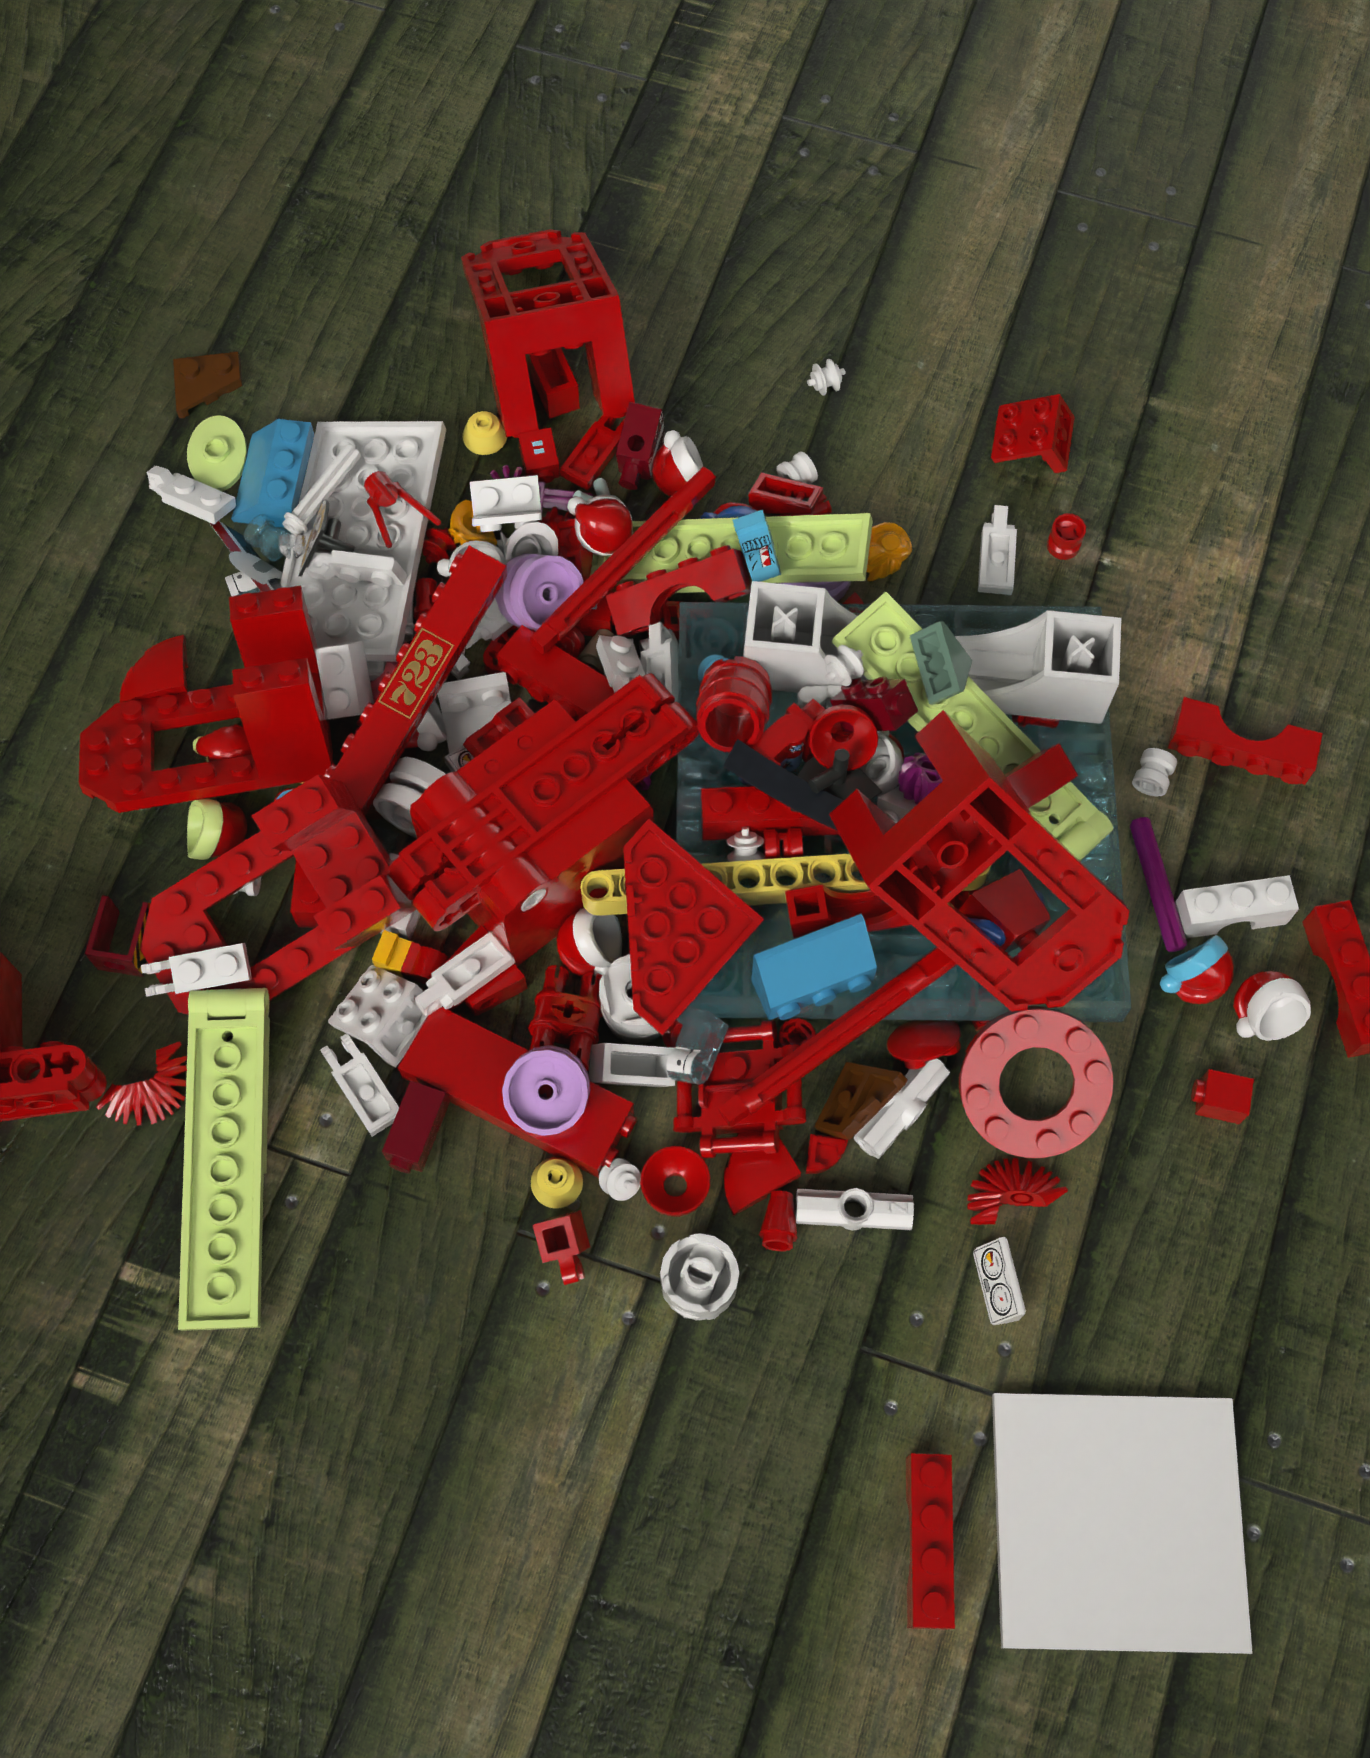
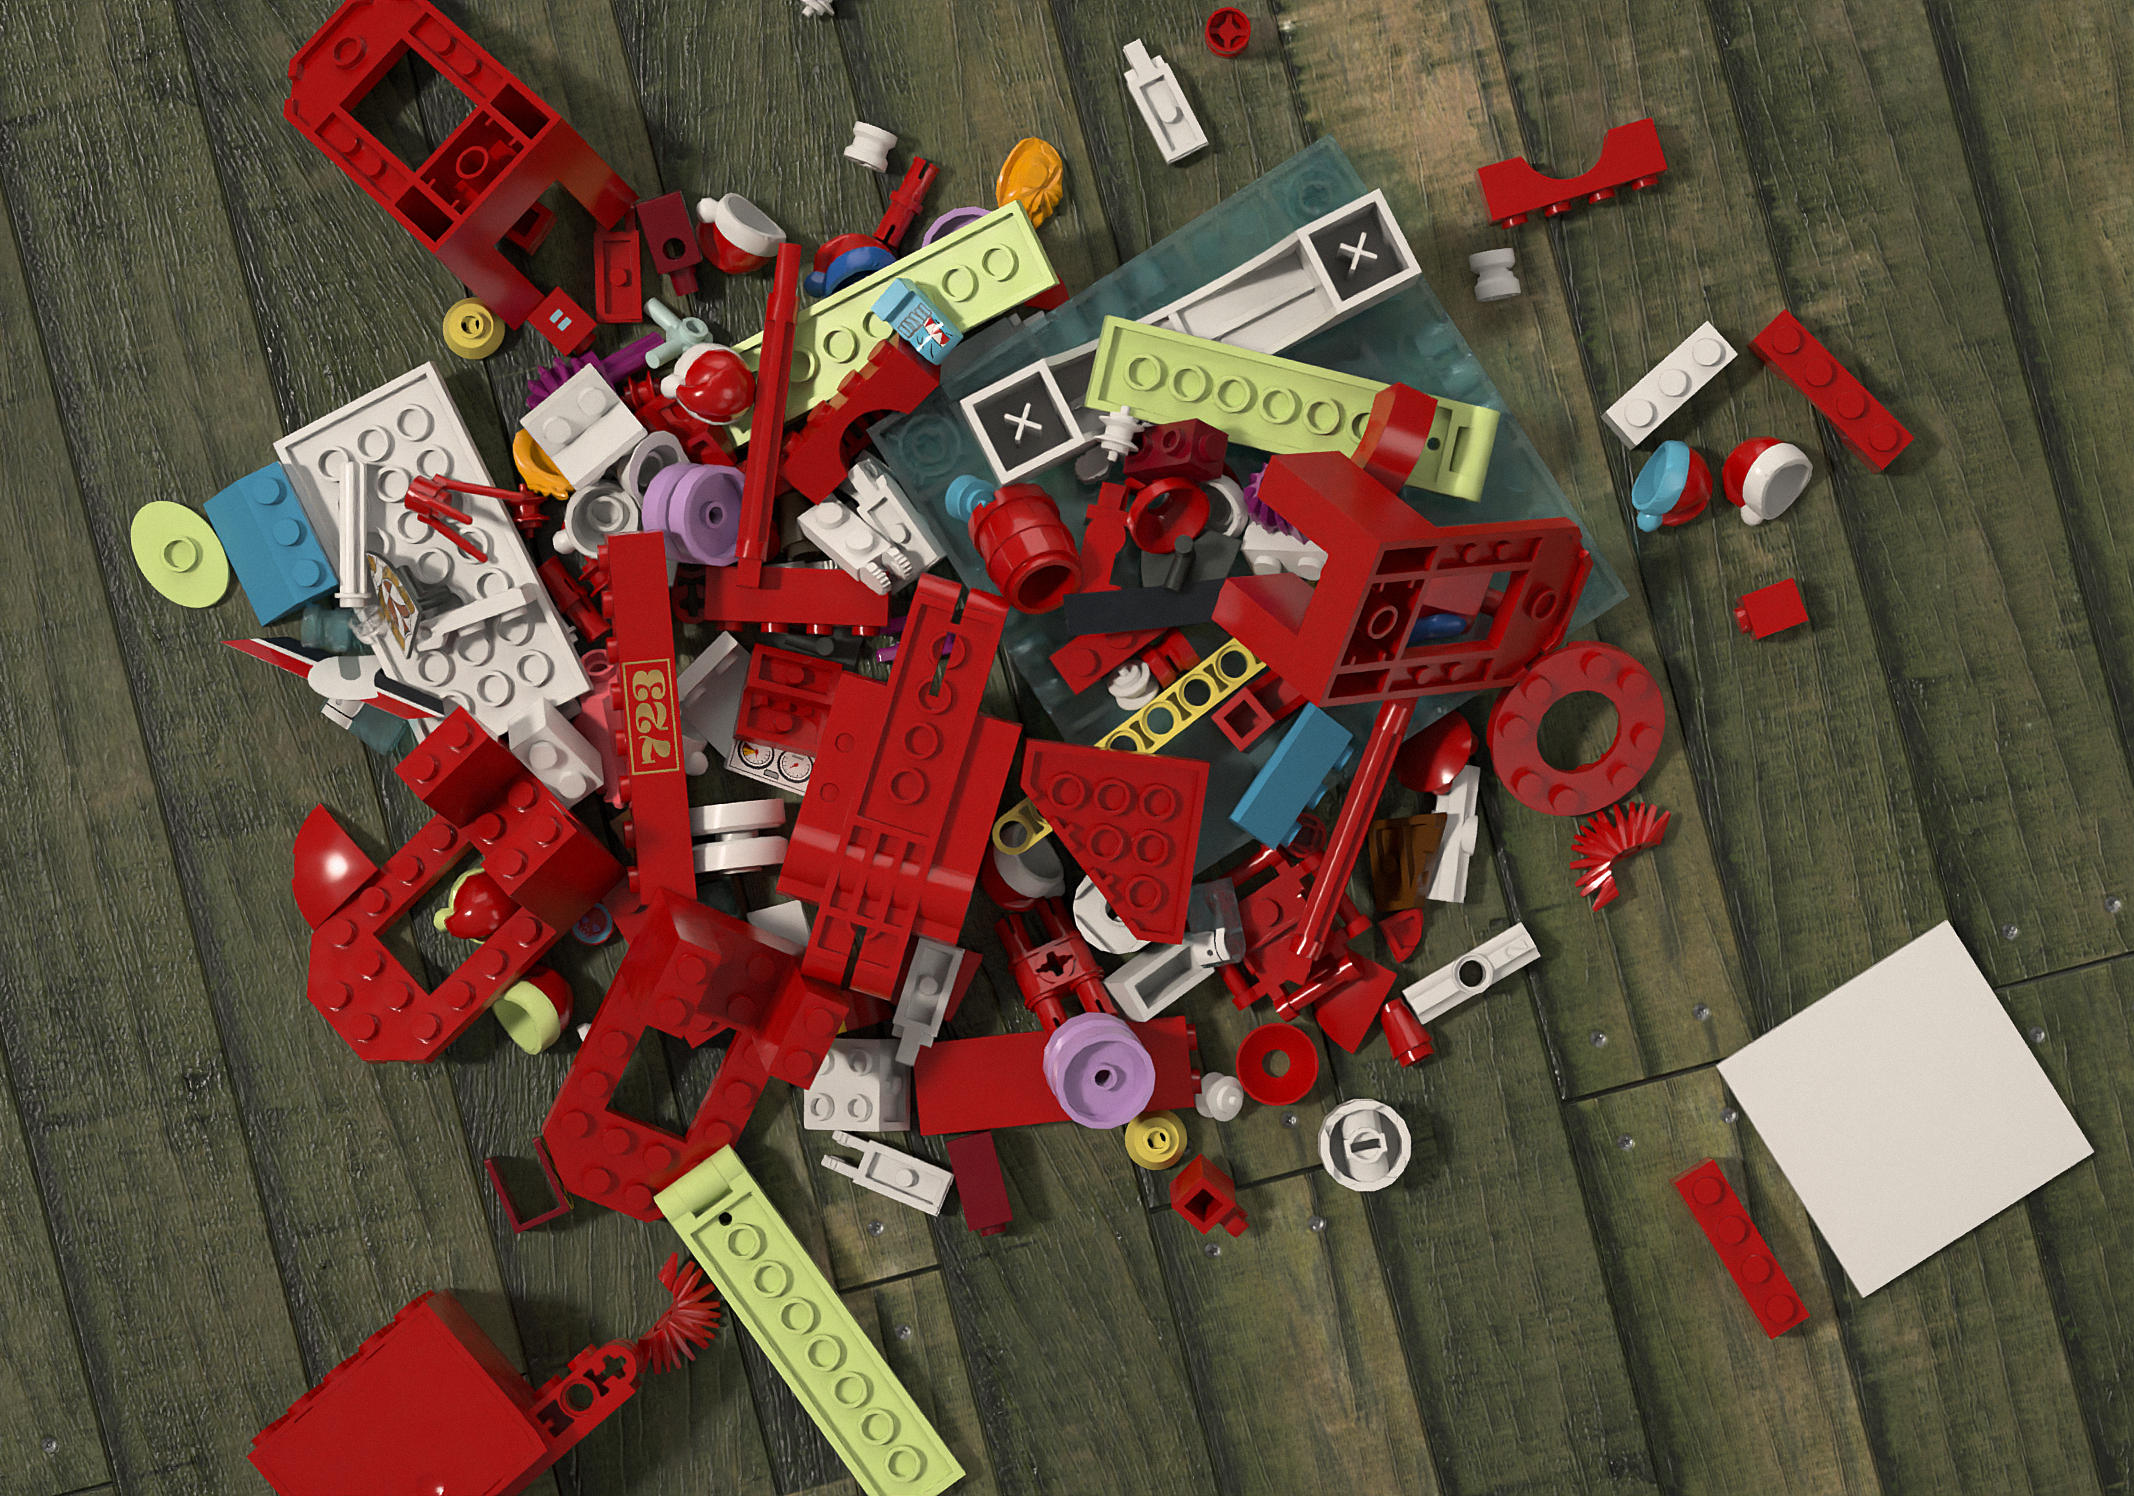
camera: 35 degrees left, 20 degrees up
white hinge [141,943,252,997] -> none
white hinge [147,466,236,524] -> none
reddish brown wing [173,352,243,419] -> none
red slope [748,473,823,514] -> none
sand green slope [909,621,973,705] -> none
slope [973,1237,1026,1325] -> none
magenta axle [1130,817,1187,952] -> none

